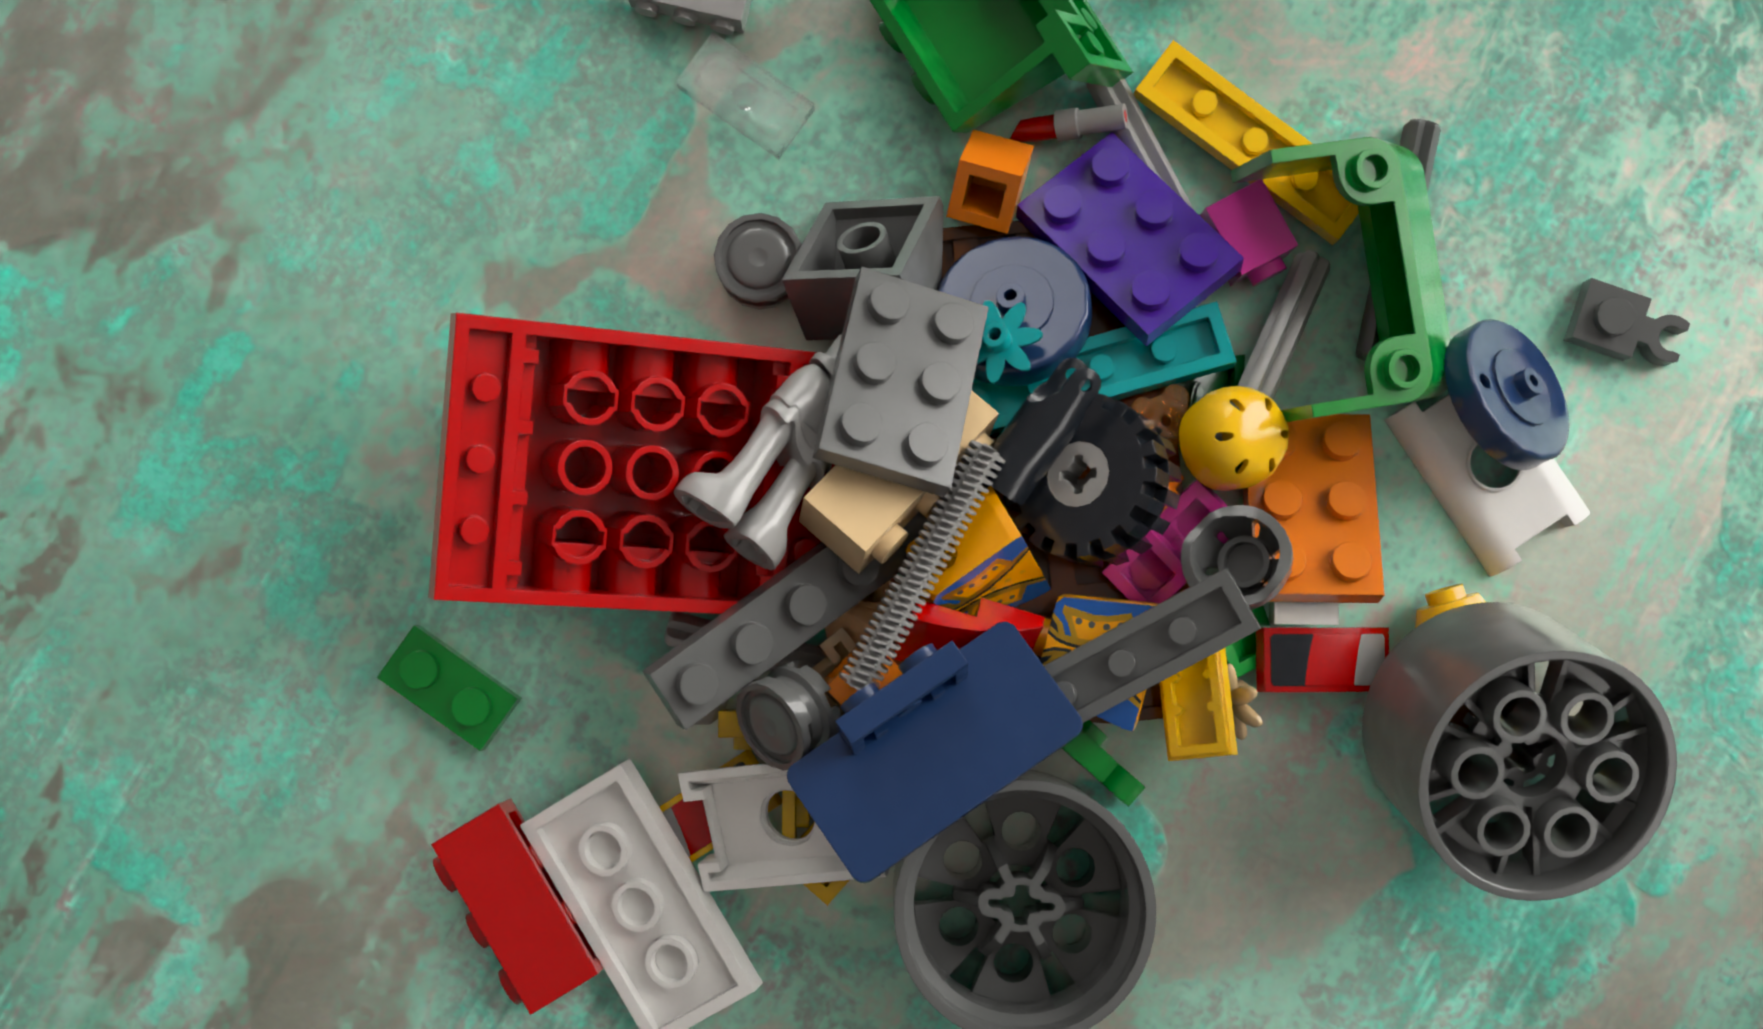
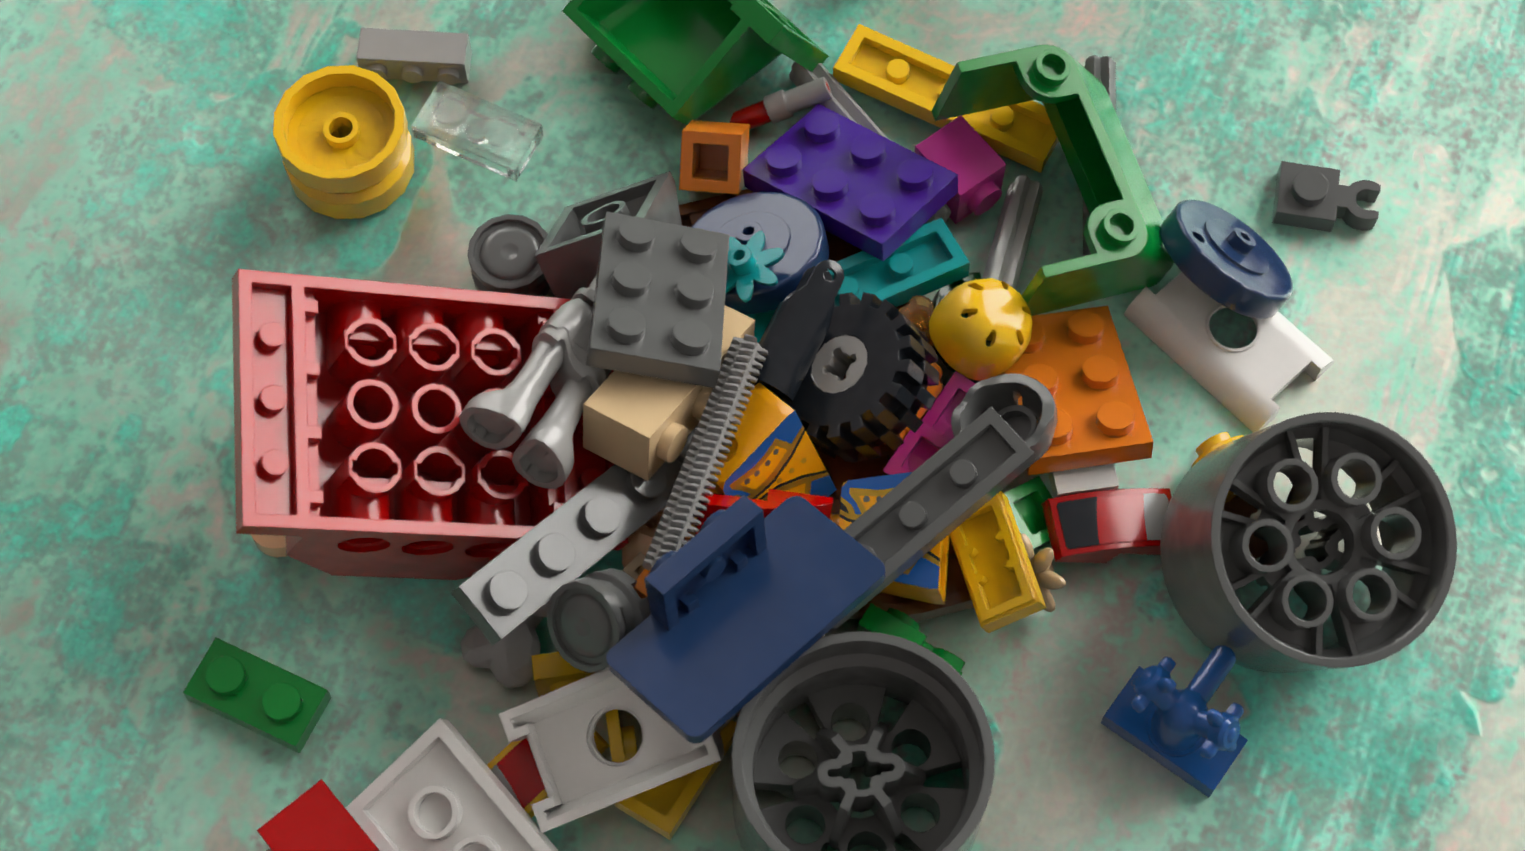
camera: 10 degrees left, 20 degrees down
none -> yellow wheel [273,65,414,219]
none -> blue piece [1101,645,1248,798]

